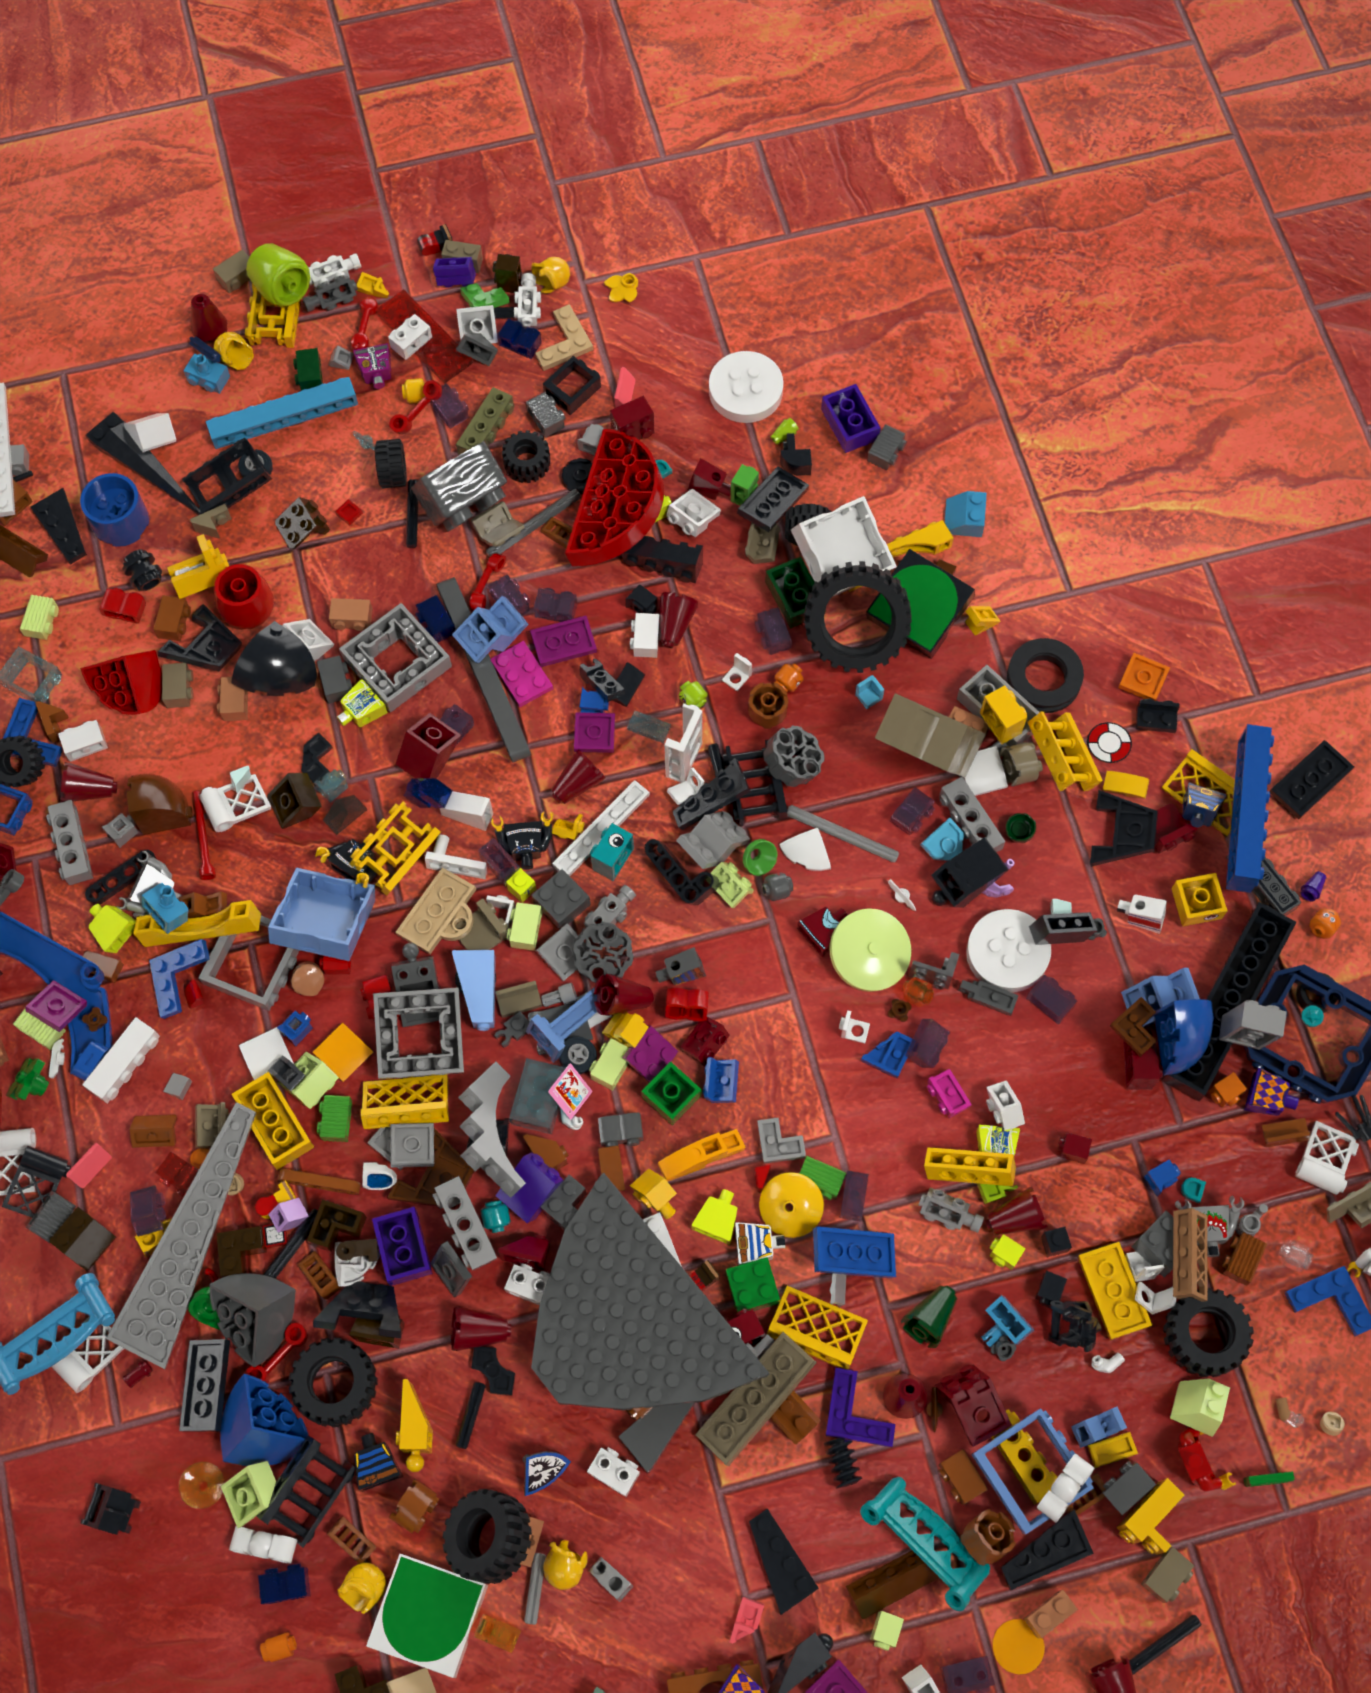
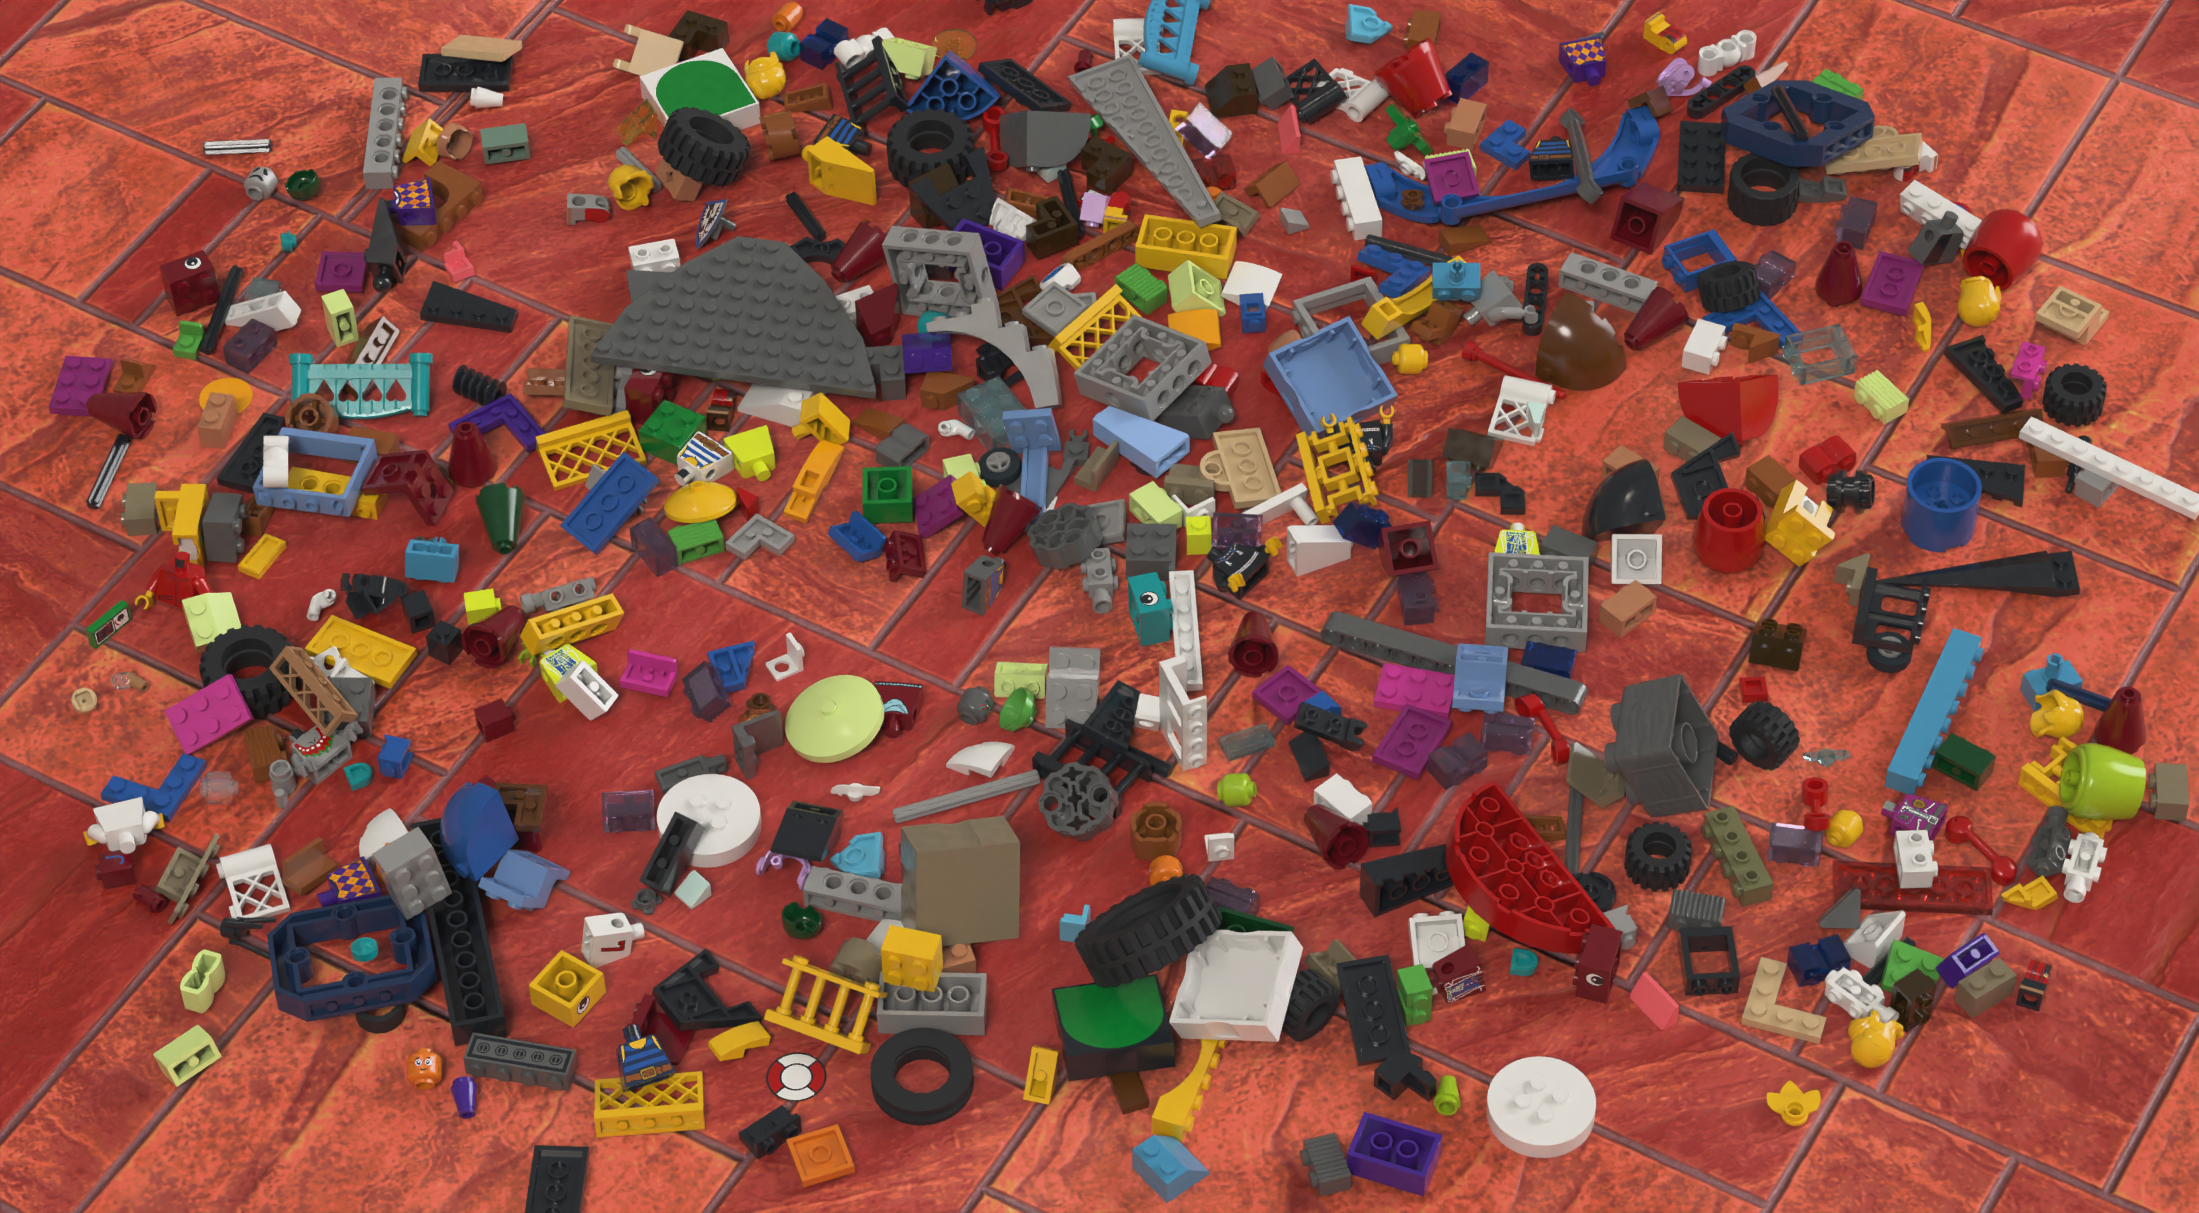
camera: 135 degrees right, 20 degrees down
neon yellow torso [89,904,136,953] -> none
white slope [124,413,176,452] -> none
tan tile [228,1173,244,1195] -> none
black window [268,1055,305,1091] -> none
light grey slope [328,345,354,370] -> none
dark brown leg [336,1239,378,1262] -> none
light grey piece [541,982,577,1007] -> none
sticker [548,1063,593,1120] -> none
yellow bracket [552,814,585,840] -> none
black beam [644,839,719,906] -> none
red brick [665,988,709,1021] -> none
medium blue brick [1071,1406,1127,1448] -> none
blue brick [1226,724,1274,893] -> none
none -> dark pink plate [164,674,254,755]
none -> white brick [359,808,408,864]
none -> teal head [767,31,801,62]
none -> black axle [1365,234,1453,266]
none -> yellow head [1392,343,1428,375]

